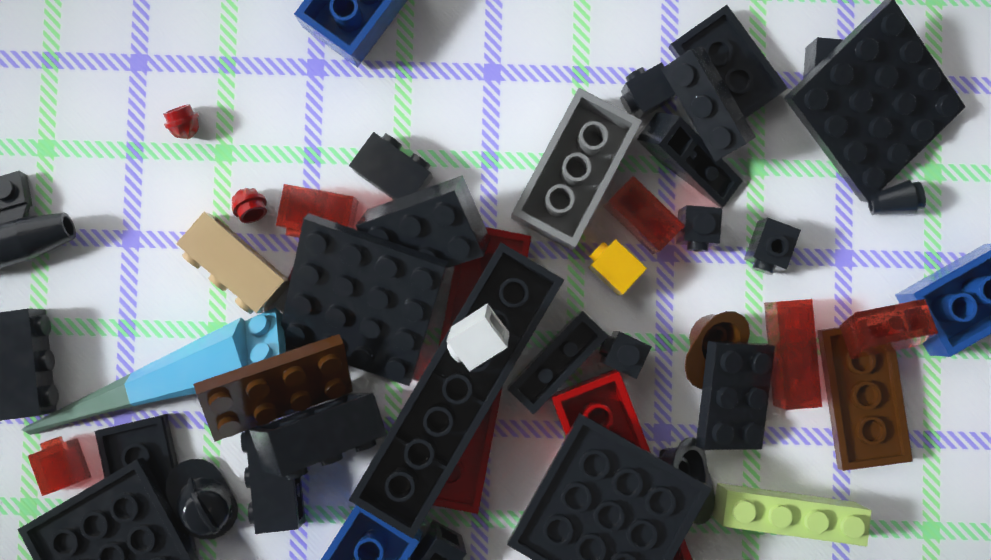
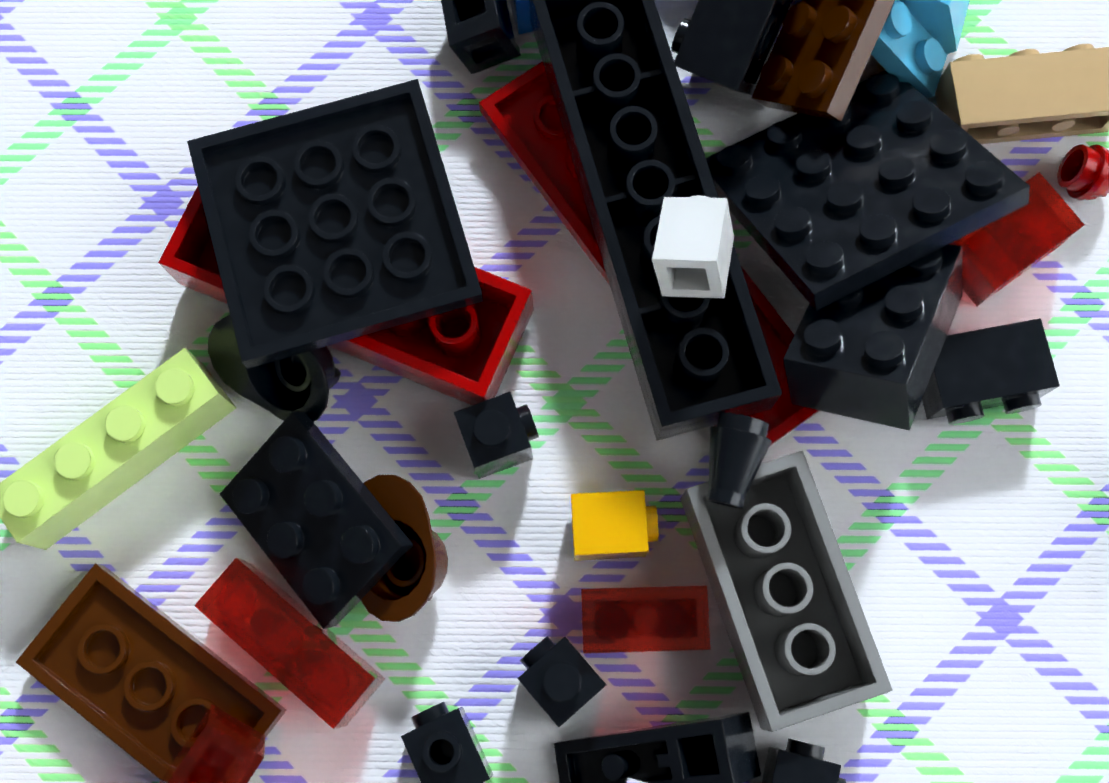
camera: 140 degrees right, 10 degrees down
black brick [507,311,609,415] -> none
none -> black cone [706,413,772,509]

